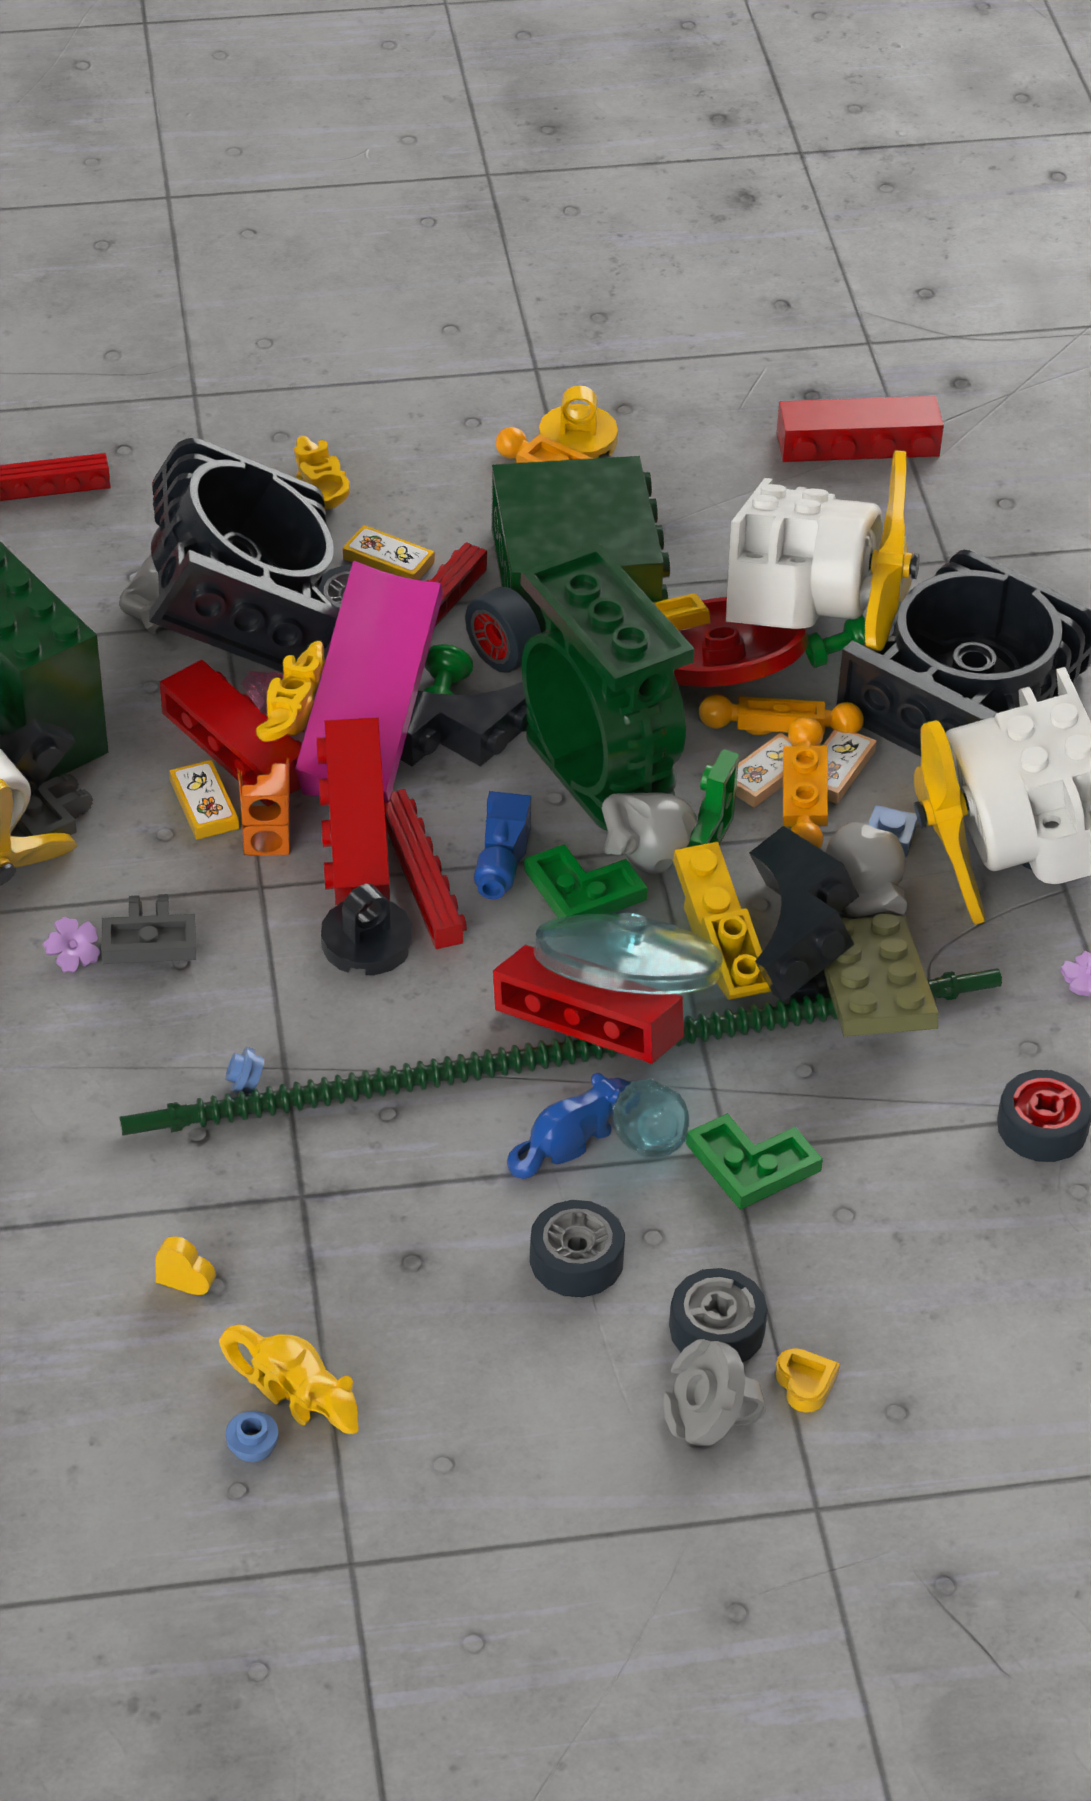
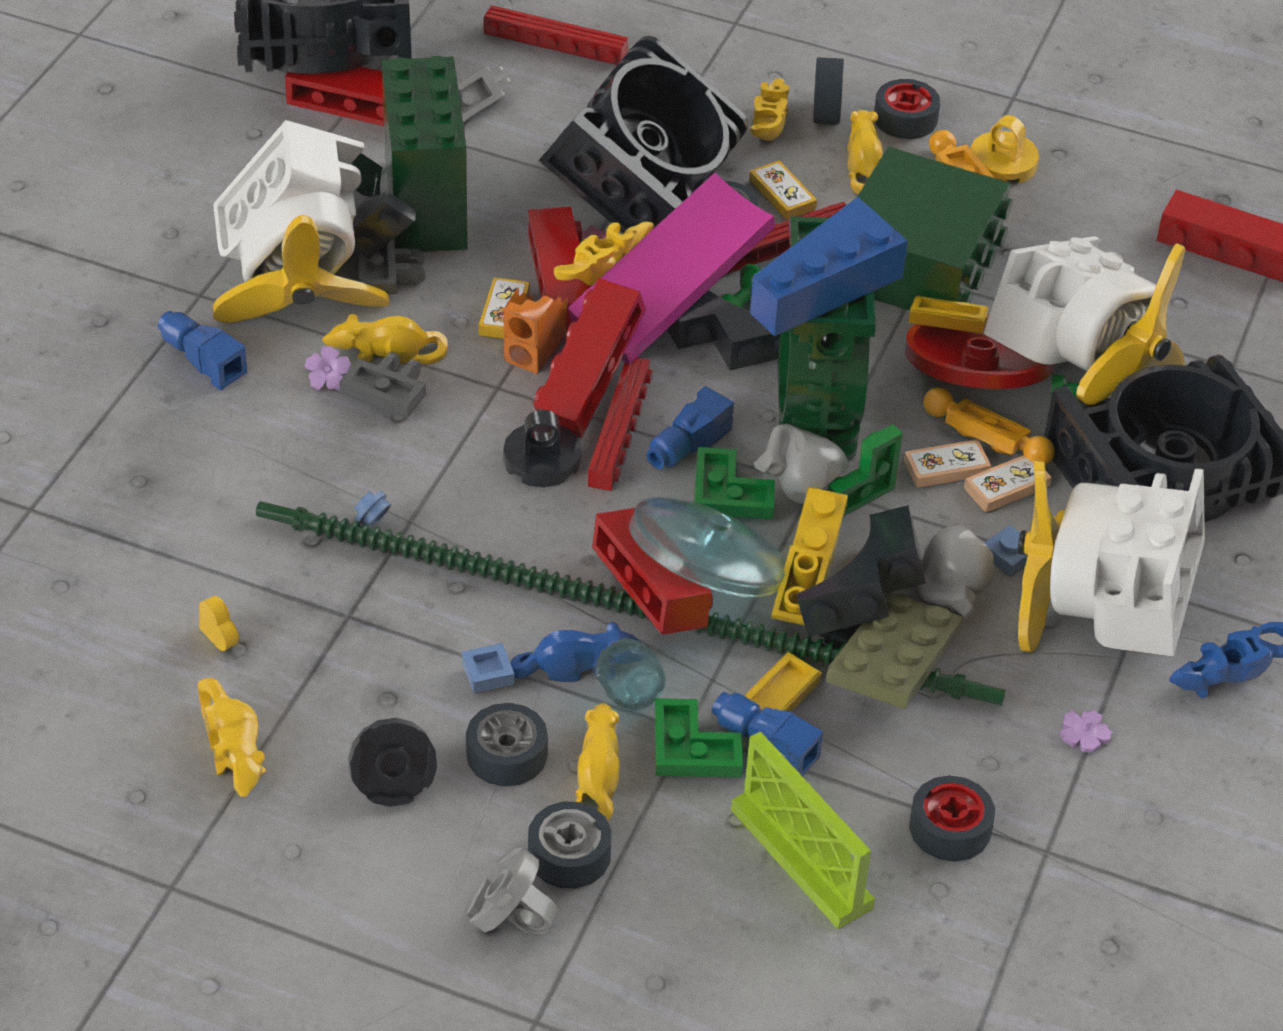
camera: 30 degrees right, 0 degrees up
medium blue plate [226,1411,279,1462] -> none
yellow tile [775,1348,840,1413] -> none
light orange plate [783,717,828,849] -> none
none -> yellow animal [322,314,448,364]
none -> black tile [348,718,437,807]
none -> medium blue plate [462,643,514,693]
none -> yellow animal [576,702,620,822]
none -> blue piece [711,692,823,777]
none -> lime fence [731,731,875,930]
none -> yellow tile [744,652,822,712]
none -> blue wedge [750,197,908,336]
none -> black wheel [813,57,844,124]
none -> yellow animal [847,110,883,194]
none -> black wheel [874,79,940,139]

